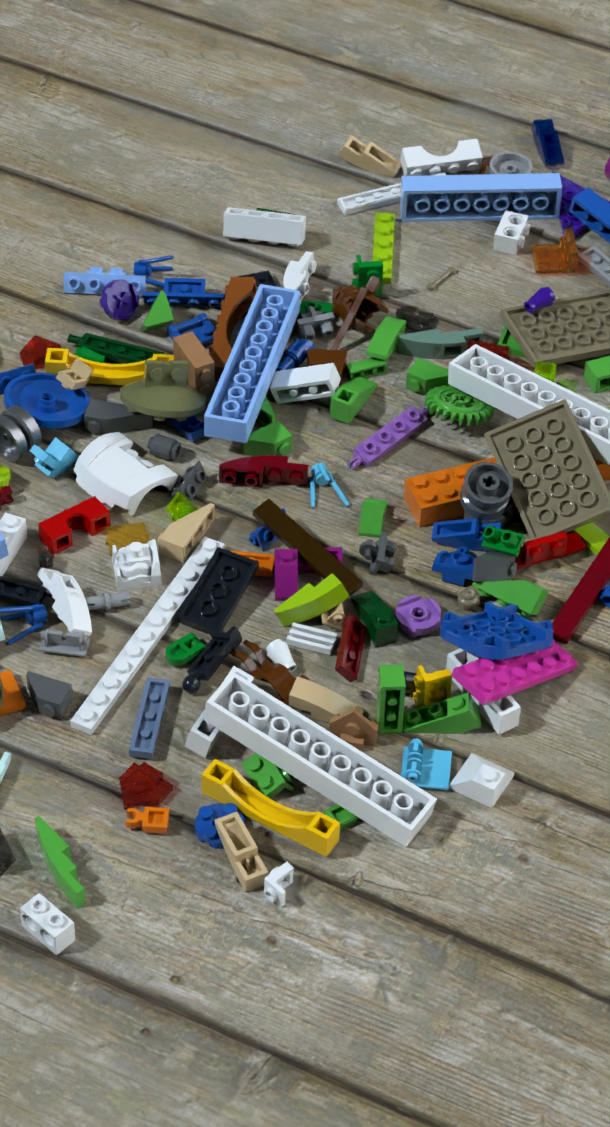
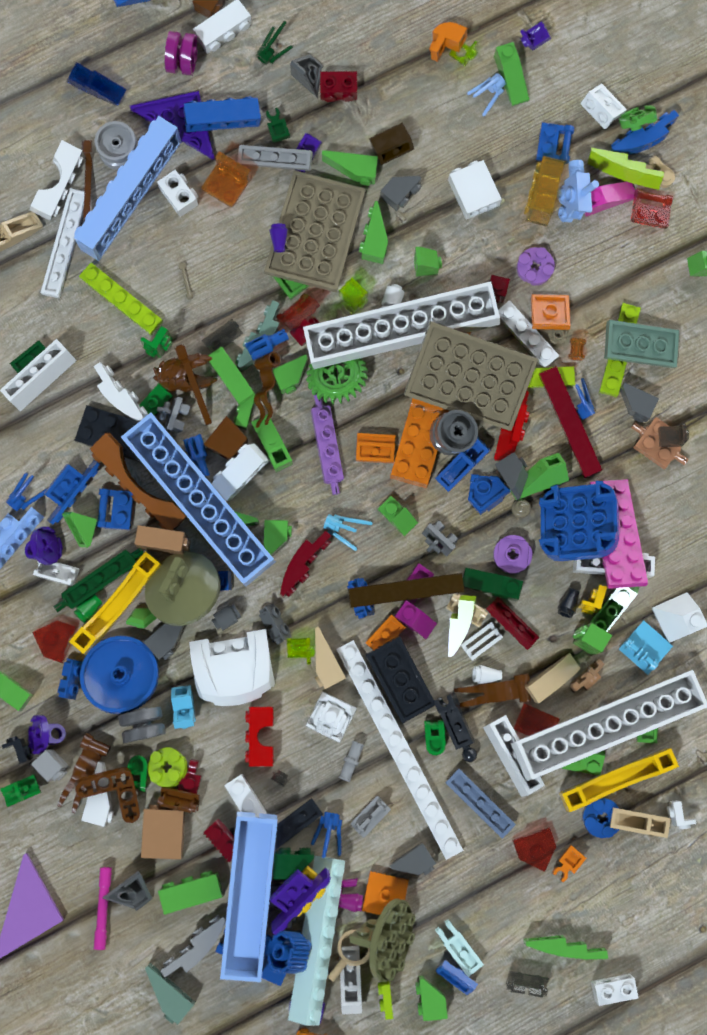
camera: 55 degrees left, 35 degrees up
white slope [37,567,92,636] -> none
tan bracket [56,359,93,390] -> none
clear yellow piece [105,522,149,556] -> none
green hips [481,525,527,557] -> none
none -> white hinge [33,562,79,586]
none -> bright green piece [126,608,157,628]
none -> blue arm [245,329,289,361]
none -> reddish brown flag [254,351,281,428]
none -> orange plate [356,433,395,464]

